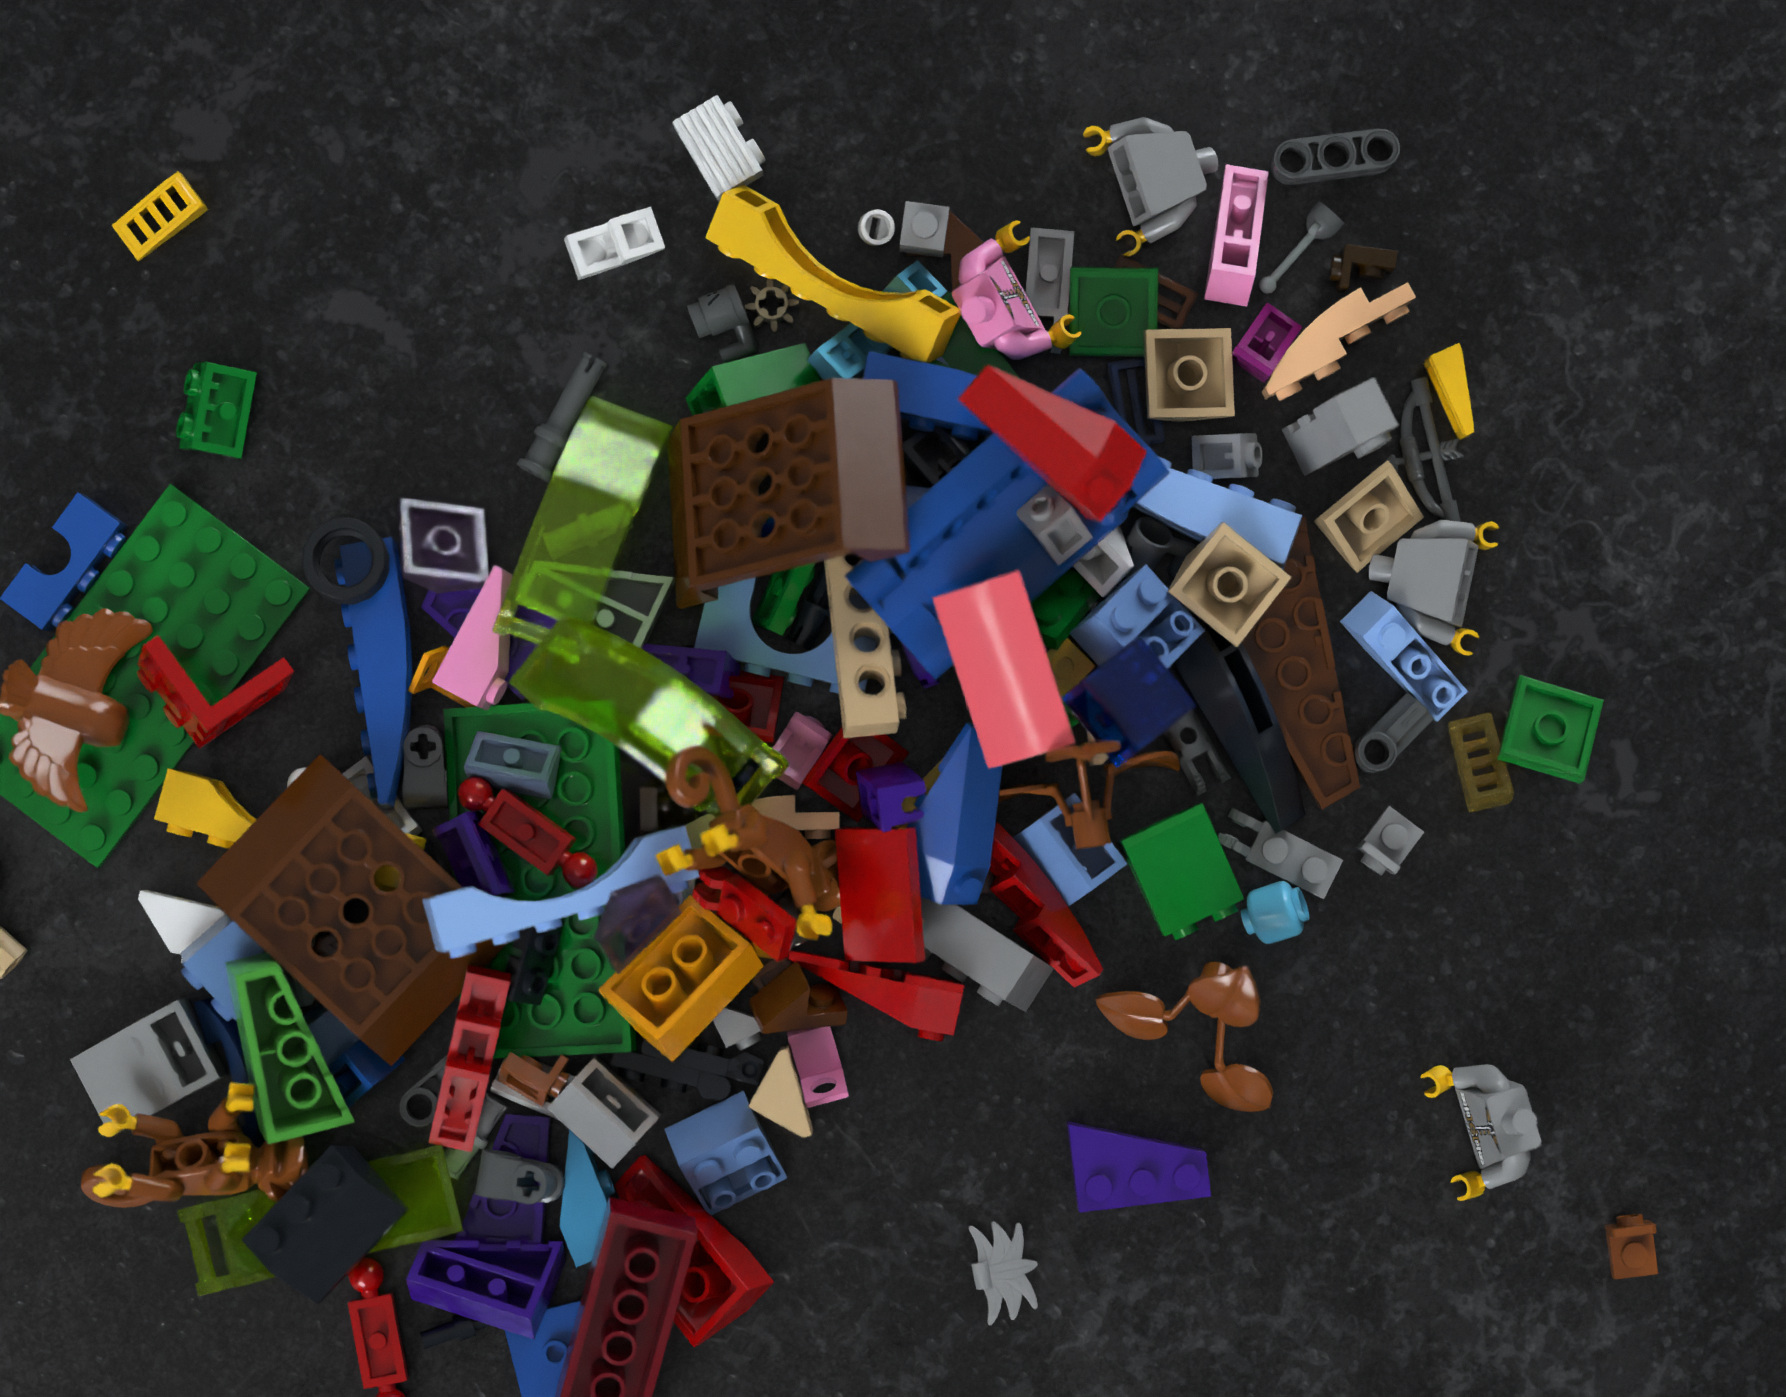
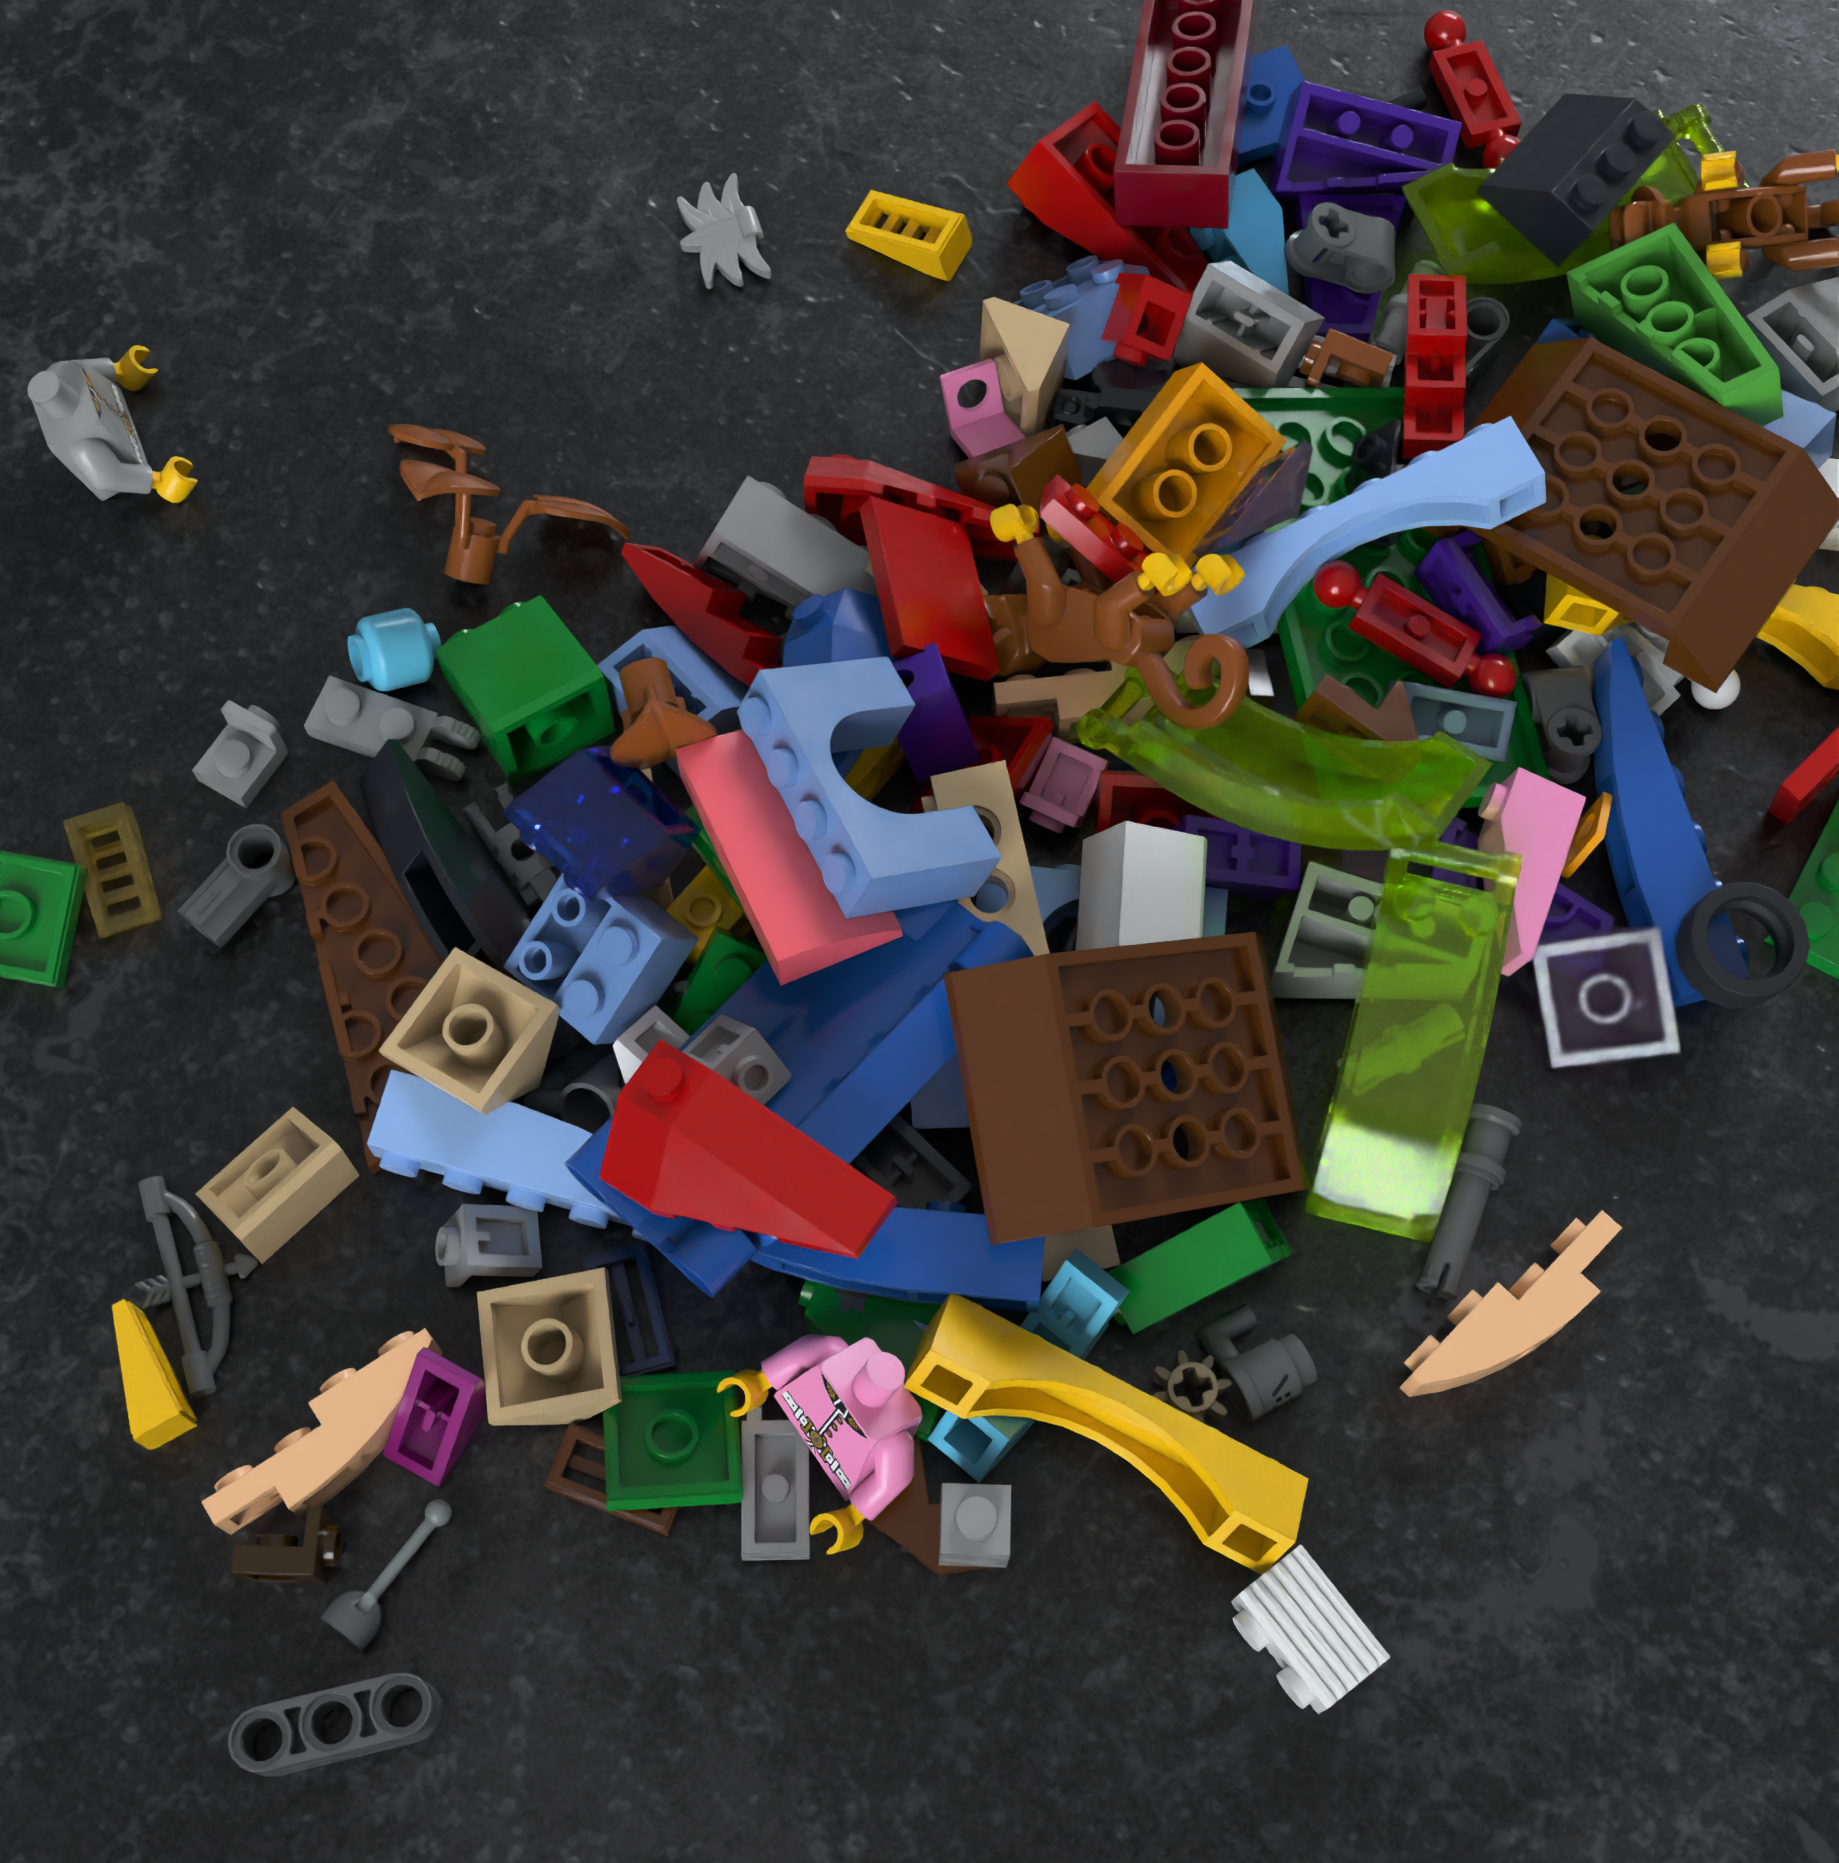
camera: 170 degrees right, 20 degrees down
white slope [564,207,665,280] -> none
white hinge [858,209,895,246] -> none
dark purple wedge [1066,1121,1211,1213] -> none
light grey torso [1083,117,1218,256] -> none
bright pink slope [1204,164,1269,307] -> none
light grey wedge [1281,377,1398,476] -> none
light blue slope [1340,591,1468,722] -> none
light grey torso [1369,520,1499,656] -> none
none -> medium blue arch [737,656,1002,919]
none -> yellow slope [845,190,972,281]
none -> white slope [1076,821,1207,951]
none -> red brick [1101,273,1193,367]
none -> reddish brown slope [1293,674,1423,791]
none -> light nougat slope [1400,1210,1622,1397]

